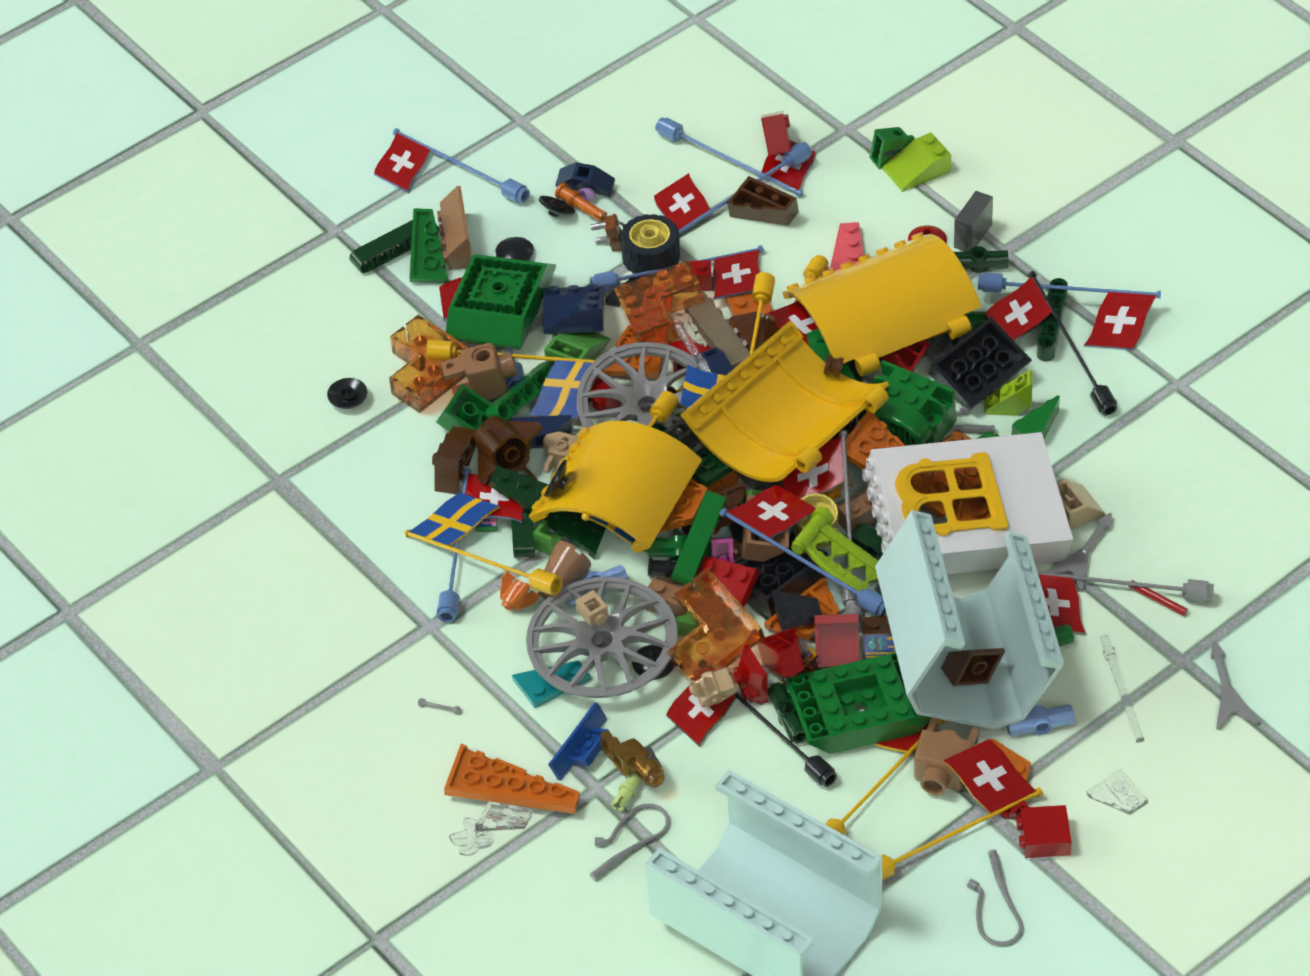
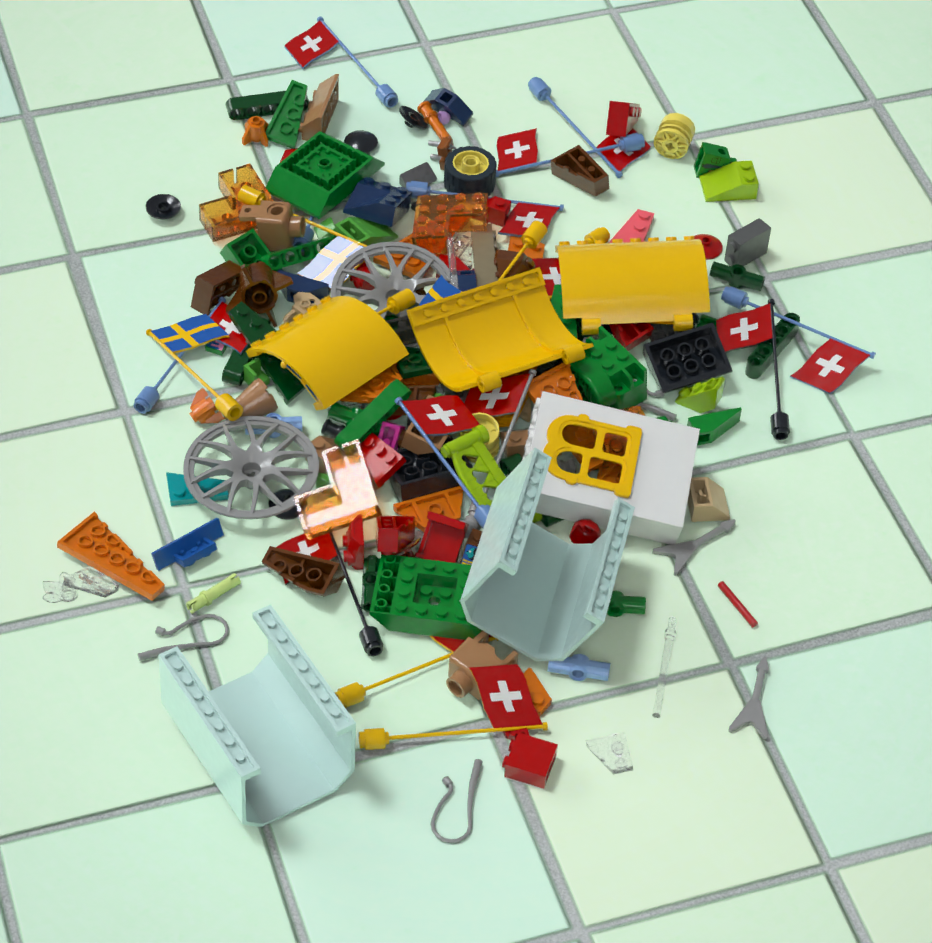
camera: 15 degrees right, 0 degrees up
light grey hinge [418,698,461,714] -> none
black dish [544,459,569,497] -> none
tan brick [575,590,609,627] -> none
pearl gold plate [600,730,665,788] -> none
tan hinge [689,668,739,708] -> none
black wing [770,590,822,631] -> none
reddish brown wheel [823,354,844,378] -> none
reddish brown slope [941,648,1005,686] -> none
flag [1038,572,1214,634] -> none
none -> orange brick [242,116,269,147]
none -> reddish brown wedge [261,546,345,597]
none -> bright green slope [314,217,335,239]
none -> flat silver slope [399,162,437,188]
none -> red hair [569,519,601,544]
none -> light yellow wheel [653,113,695,159]

